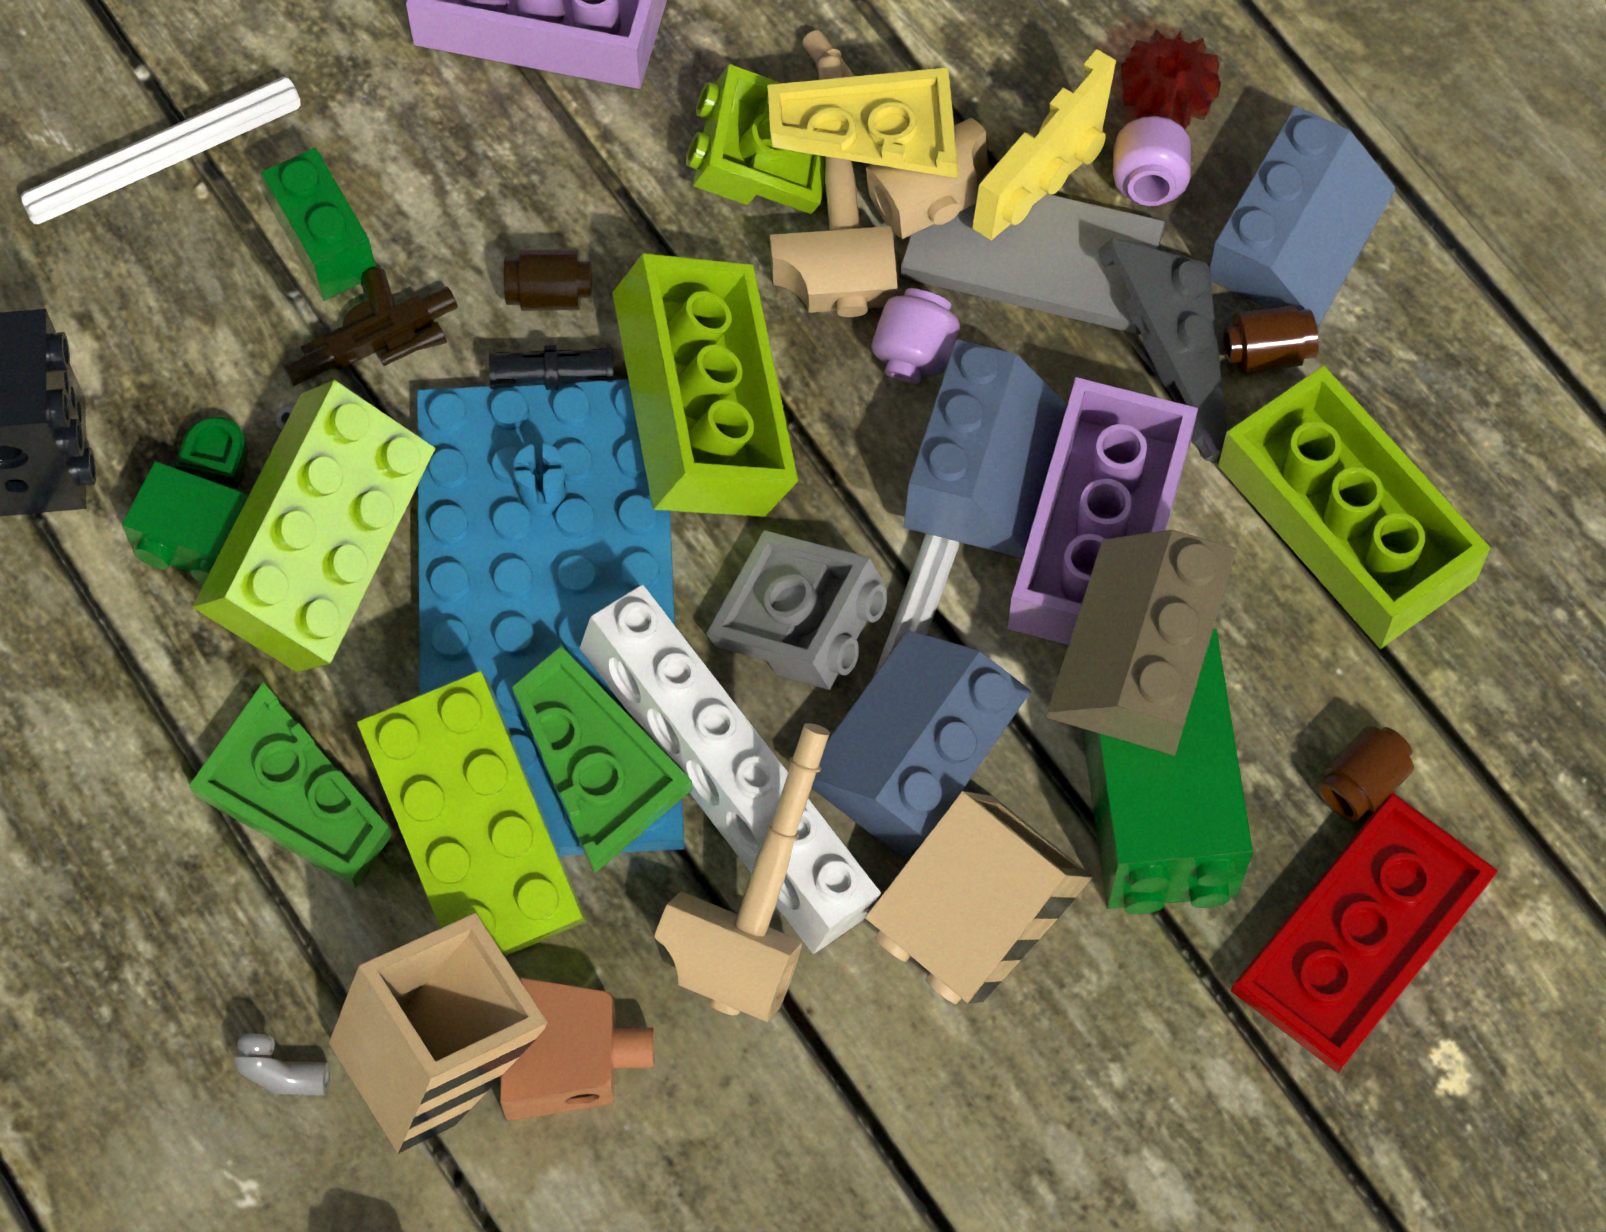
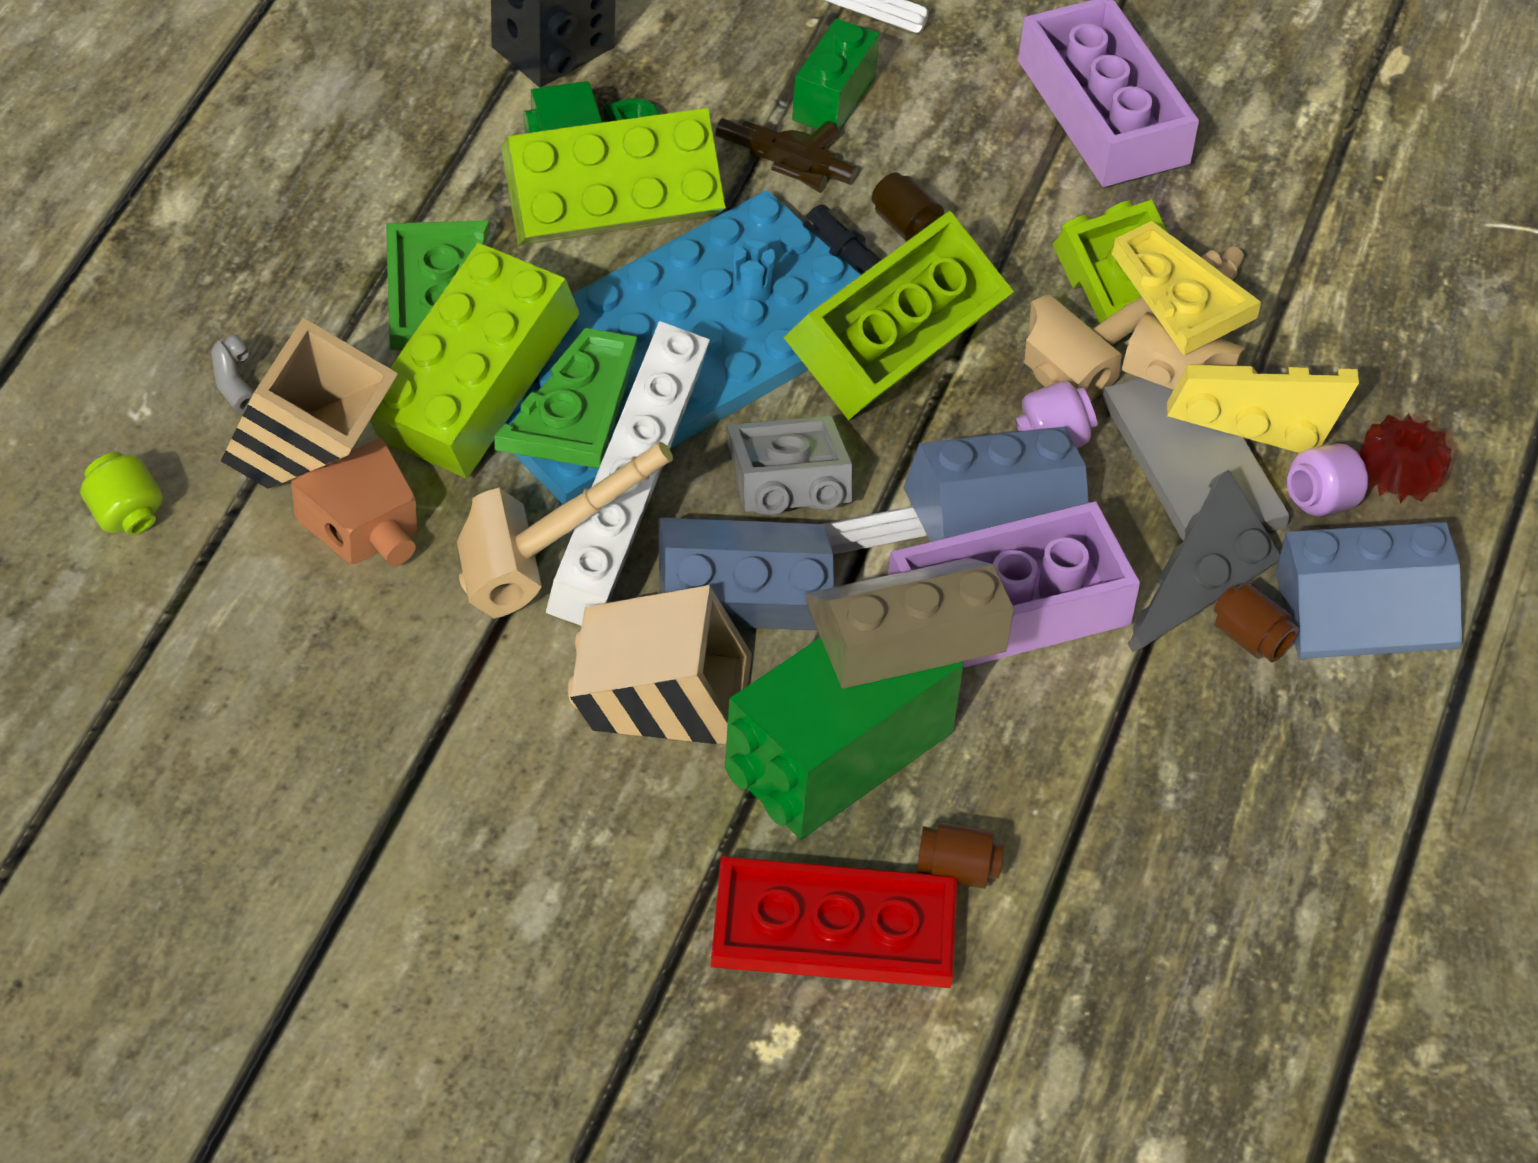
camera: 50 degrees right, 15 degrees down
lime brick [1218,365,1491,649] -> none

